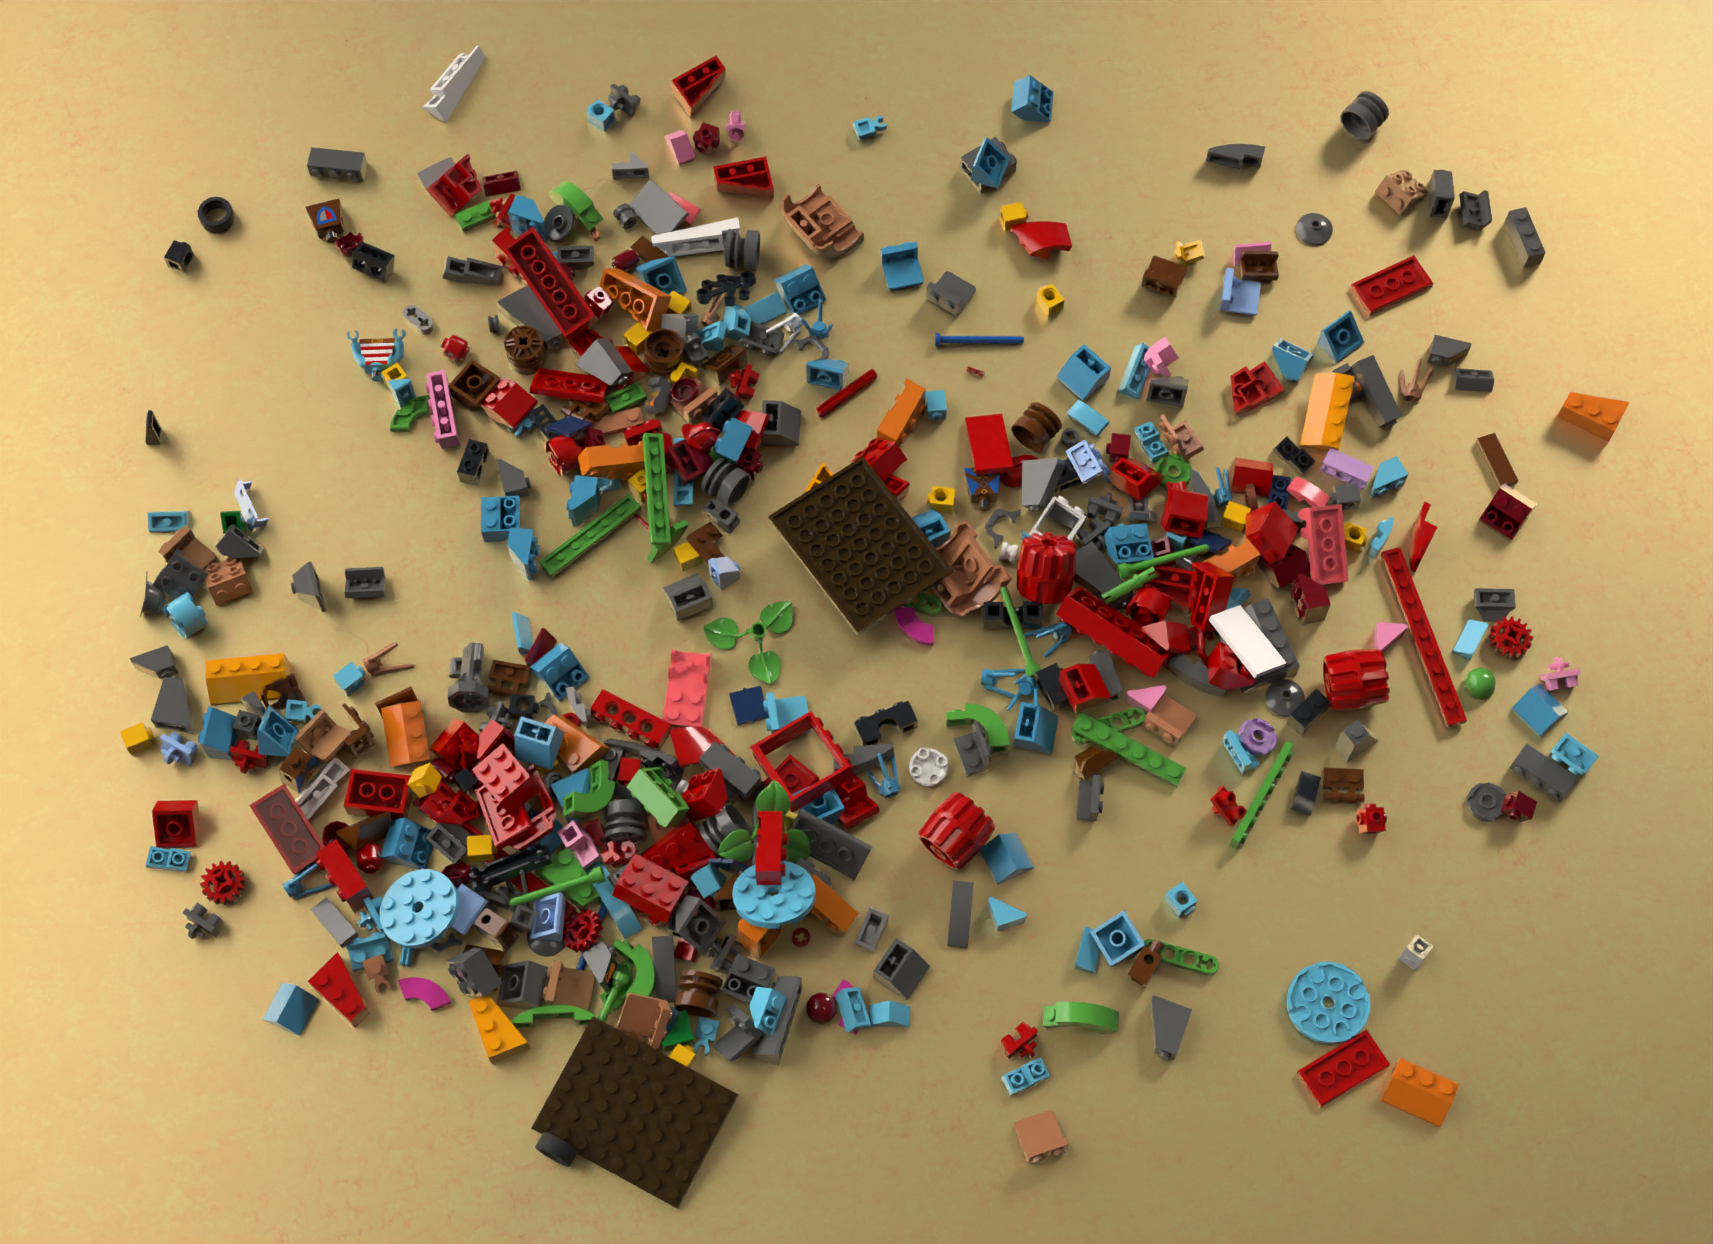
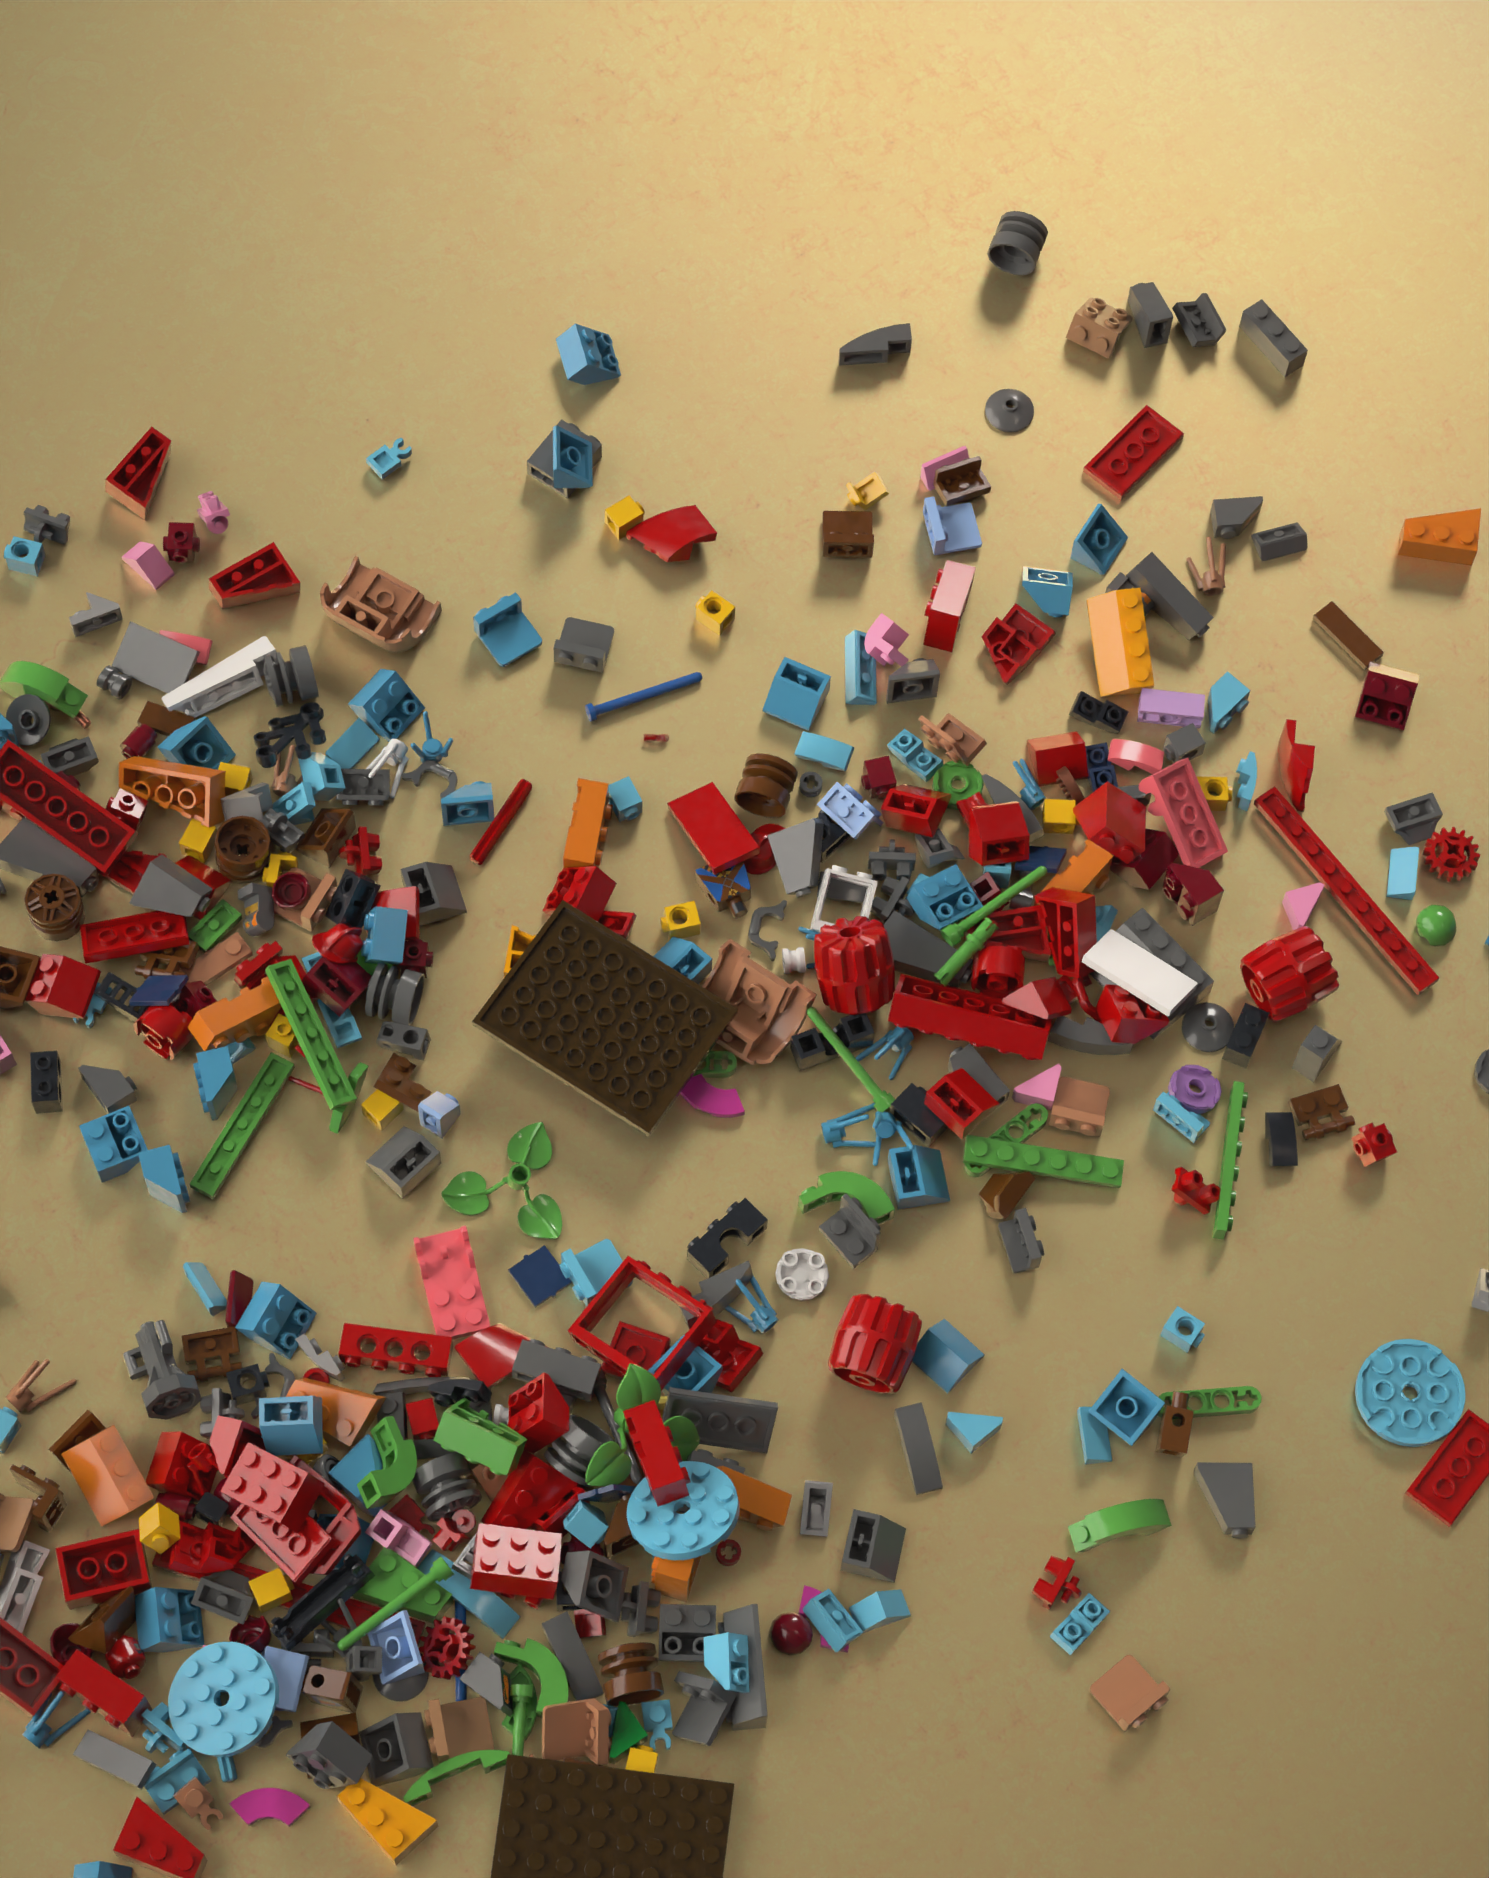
camera: 25 degrees left, 0 degrees up
none -> wedge [923,560,976,652]

